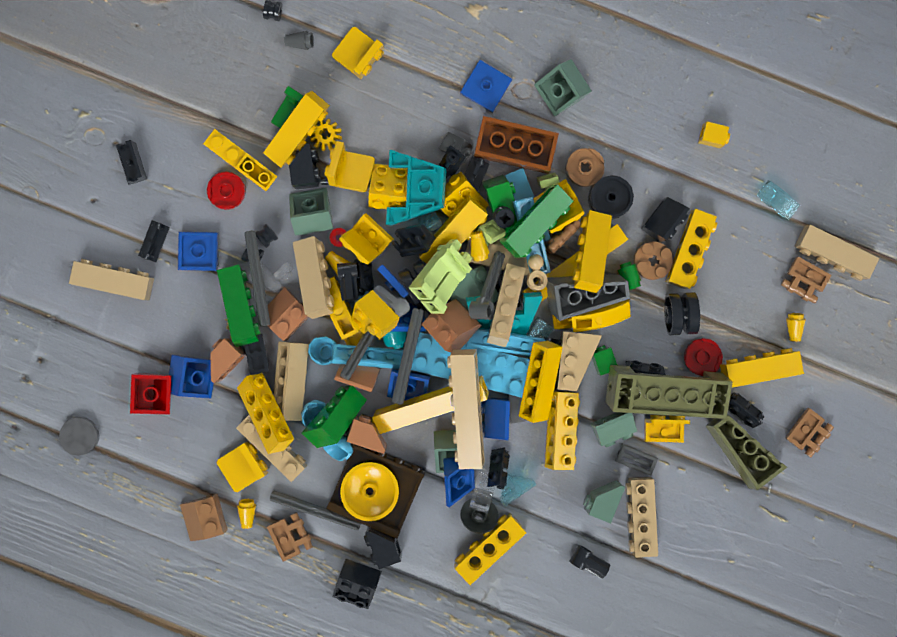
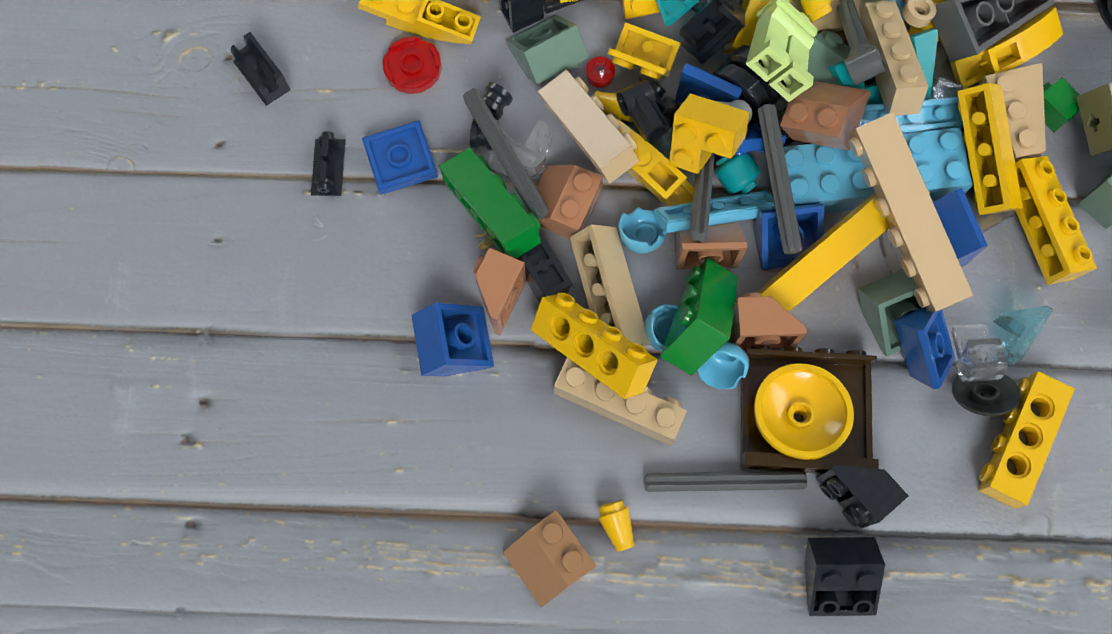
camera: 20 degrees left, 15 degrees down
flat silver tile [59,417,99,456] -> none
tan brick [69,259,154,301] -> none
red slope [130,373,172,415] -> none
yellow bracket [217,441,268,492] -> none
medium nougat plate [267,512,313,562] -> none
black hinge [487,447,510,489] -> none

